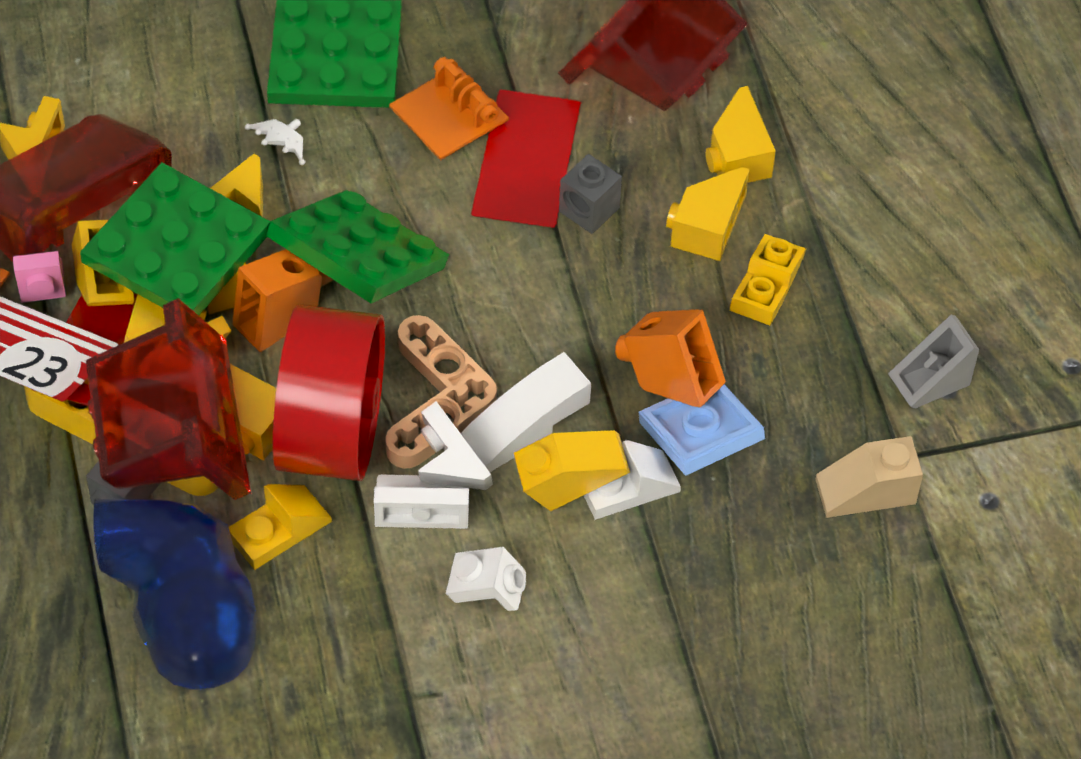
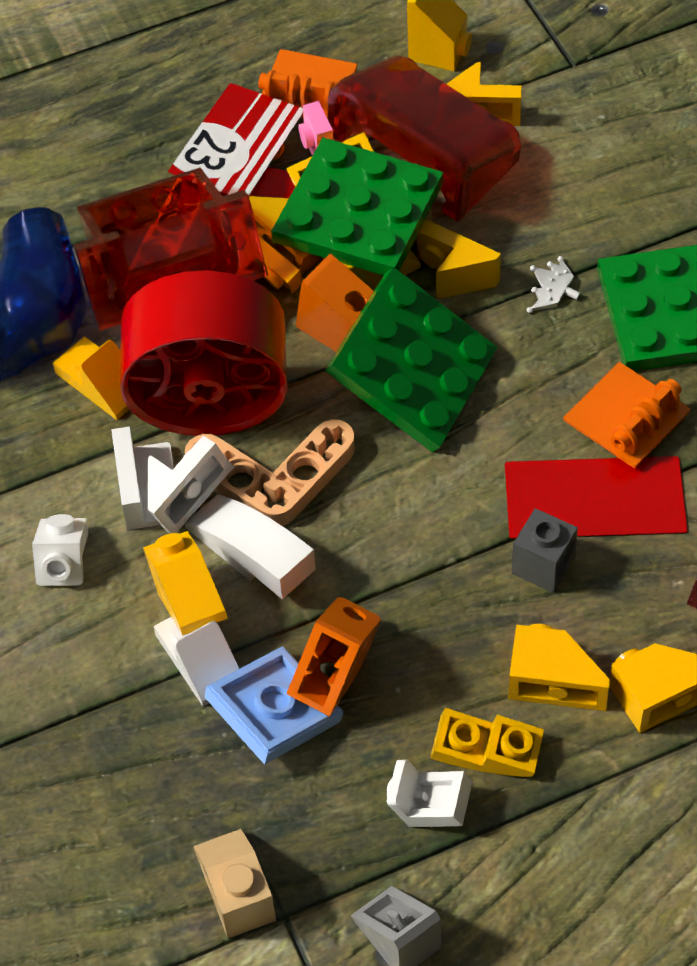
camera: 85 degrees right, 0 degrees up
none -> white bracket [387,760,473,827]

